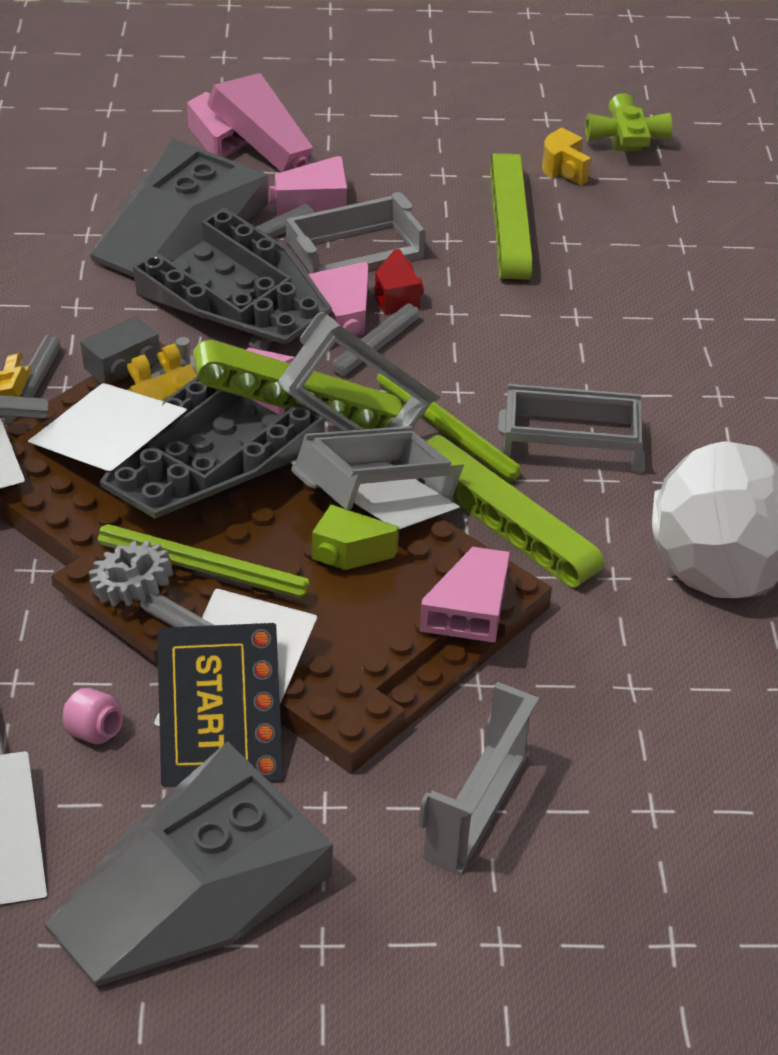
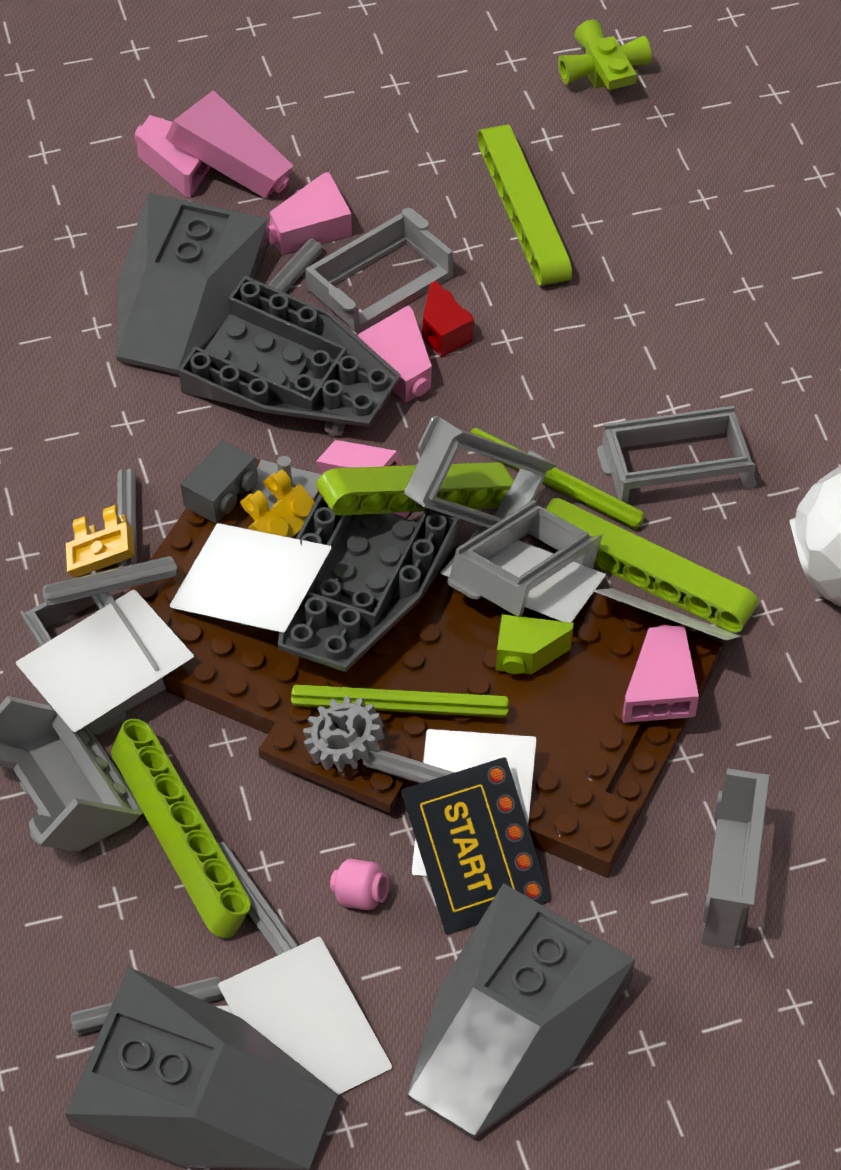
camera: 15 degrees left, 10 degrees up
light grey axle [332,304,419,377] -> none
yellow brick [542,127,591,186] -> none
none -> white sticker [592,588,741,640]

